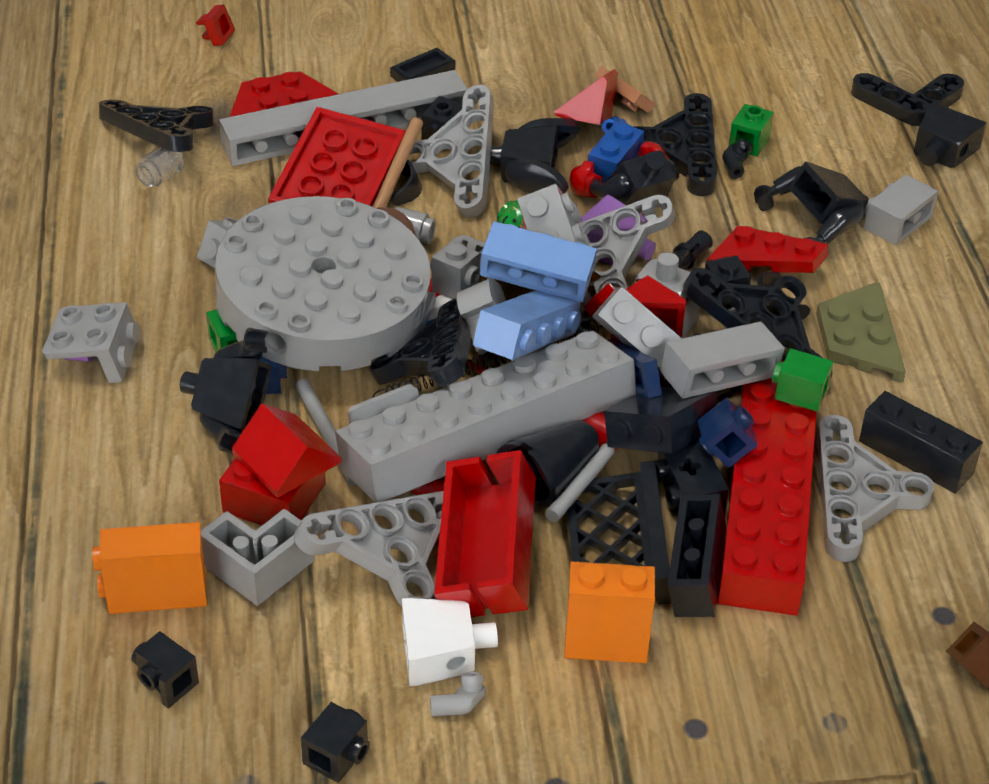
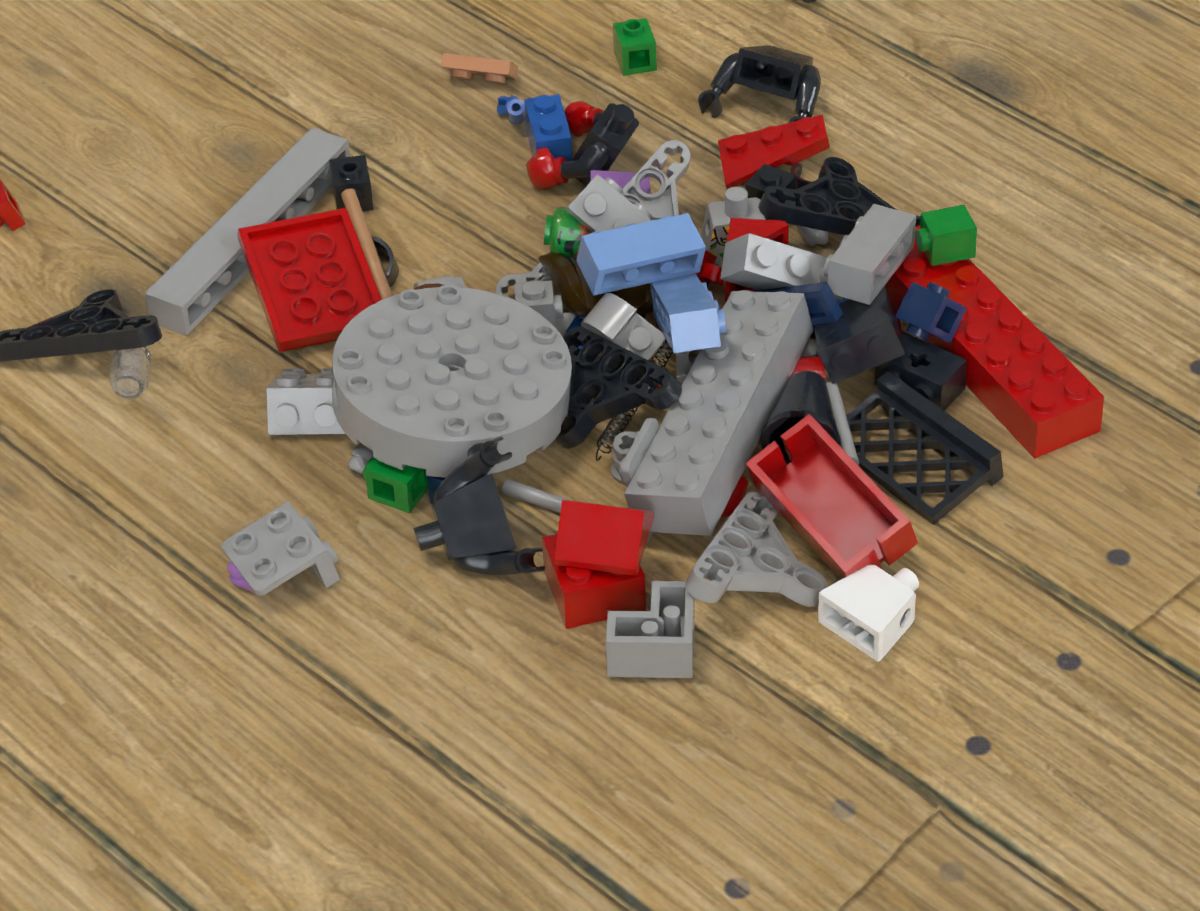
camera: 35 degrees left, 0 degrees up
orange brick [92,522,207,614] -> none
black brick [131,631,199,709] -> none
red wing [229,71,338,117] -> none
black brick [301,702,370,783] -> none
black tile [390,48,456,82] -> none
light grey beam [409,85,494,218] -> none
light grey arm [430,671,486,717] -> none
black torso [490,118,579,194] -> none
slope [554,69,618,125] -> none
orange brick [564,562,655,663] -> none
black beam [632,93,717,196] -> none
black brick [667,494,726,617] -> none
black pin [673,230,713,270] -> none
black arm [722,138,752,179] -> none
olive wing [816,283,906,382] -> none
light grey beam [817,415,934,562] -> none
black brick [859,391,983,494] -> none
light grey brick [864,174,938,245] -> none

